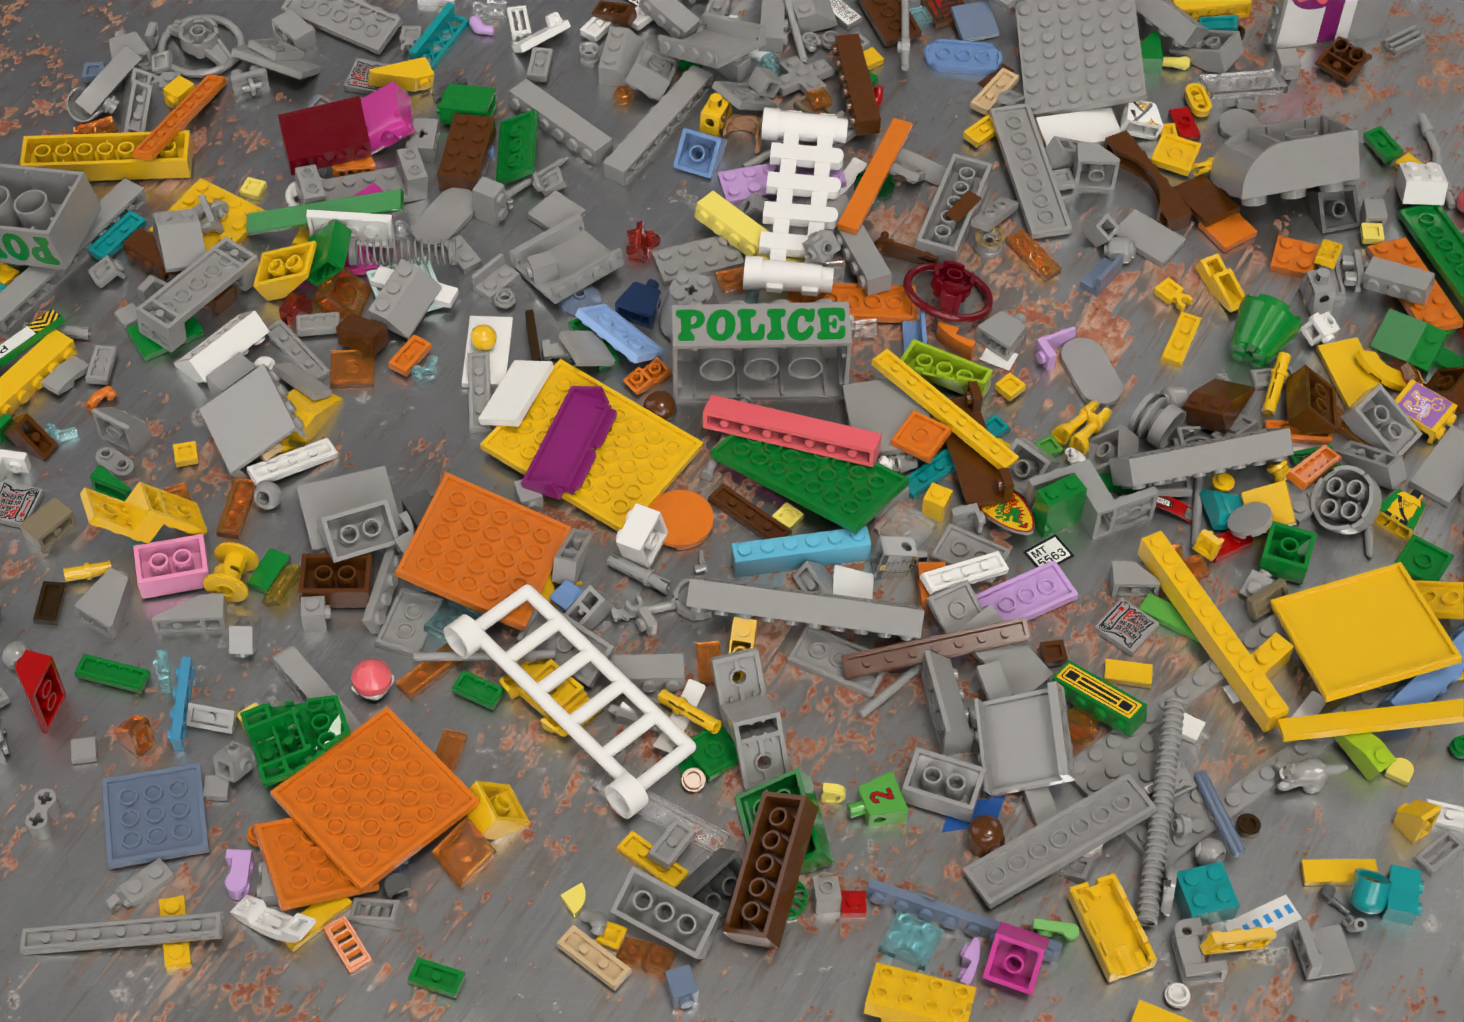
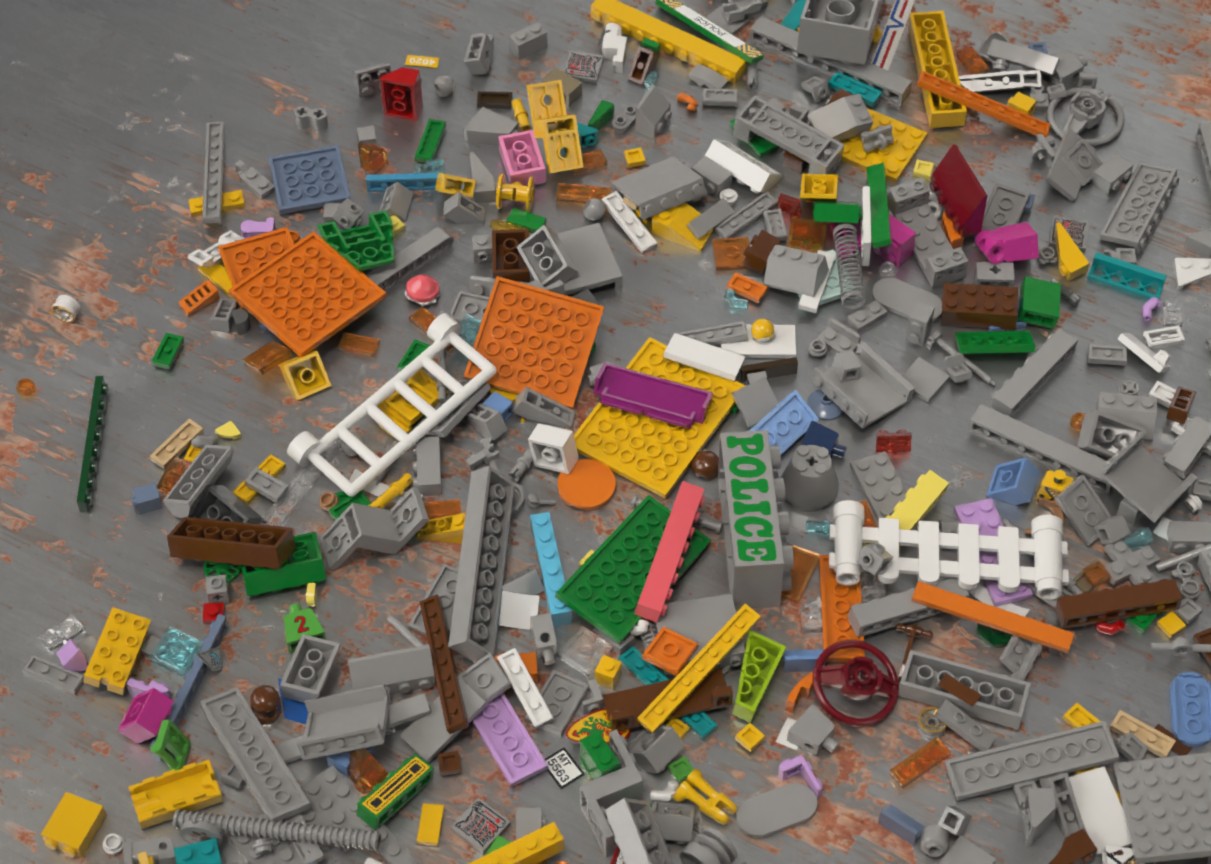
camera: 90 degrees right, 0 degrees up
reddish brown tile [708,483,792,539] -> none
none -> yellow torso [435,173,476,198]

